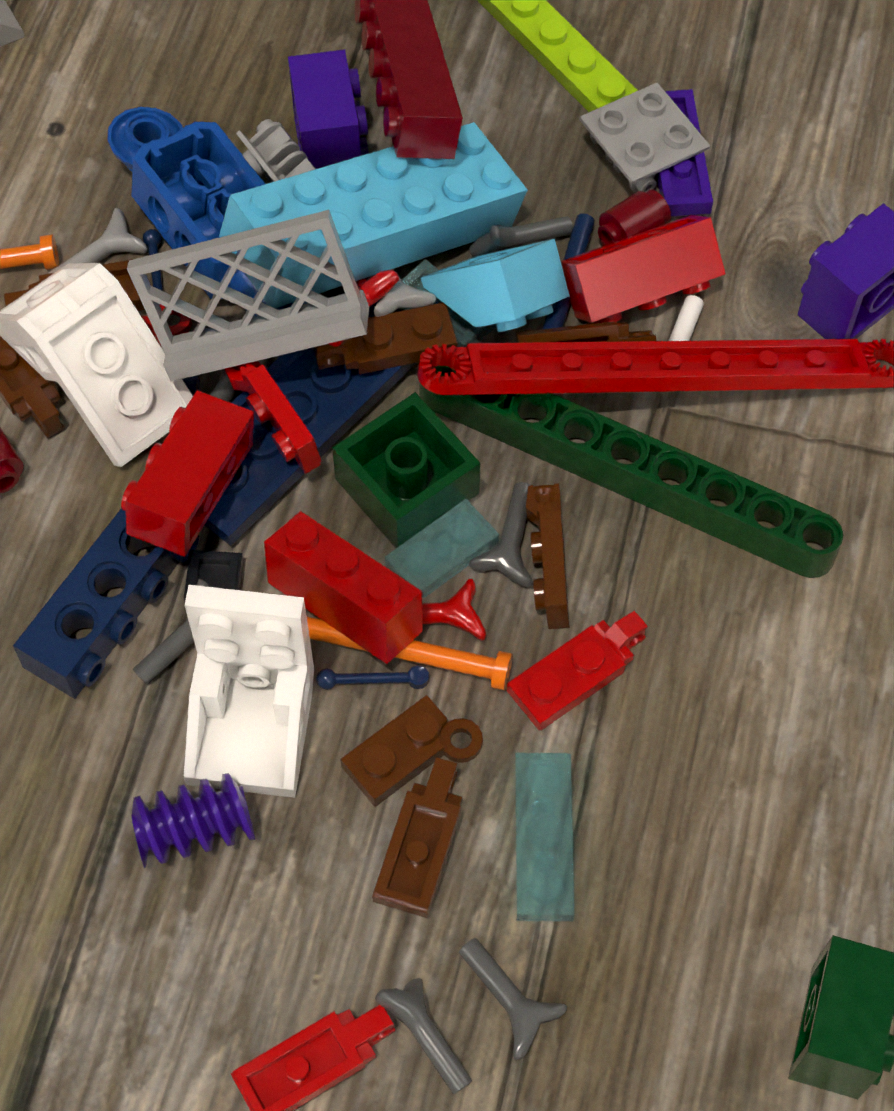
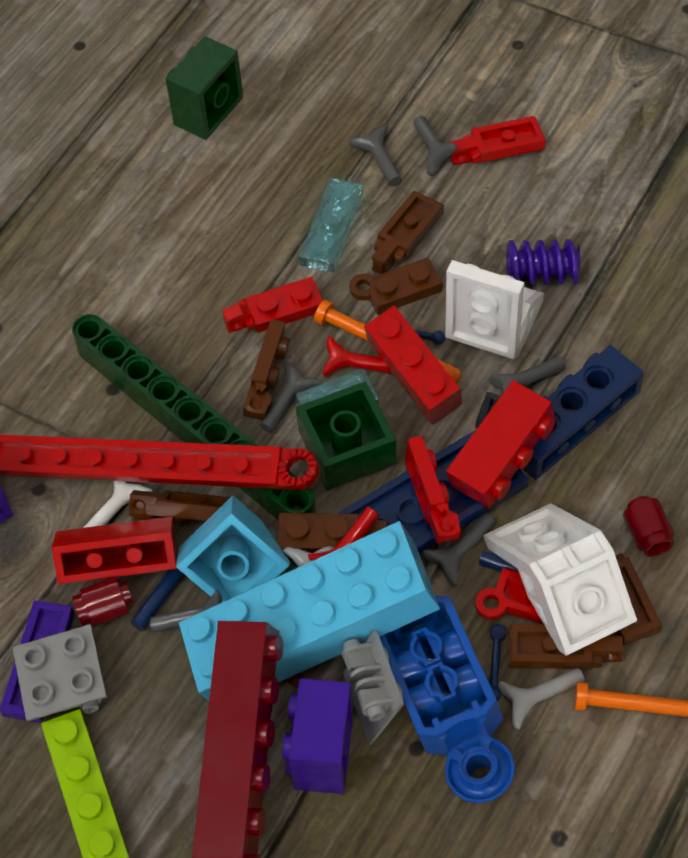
camera: 160 degrees left, 5 degrees down
light grey fence [127,210,369,382] -> none

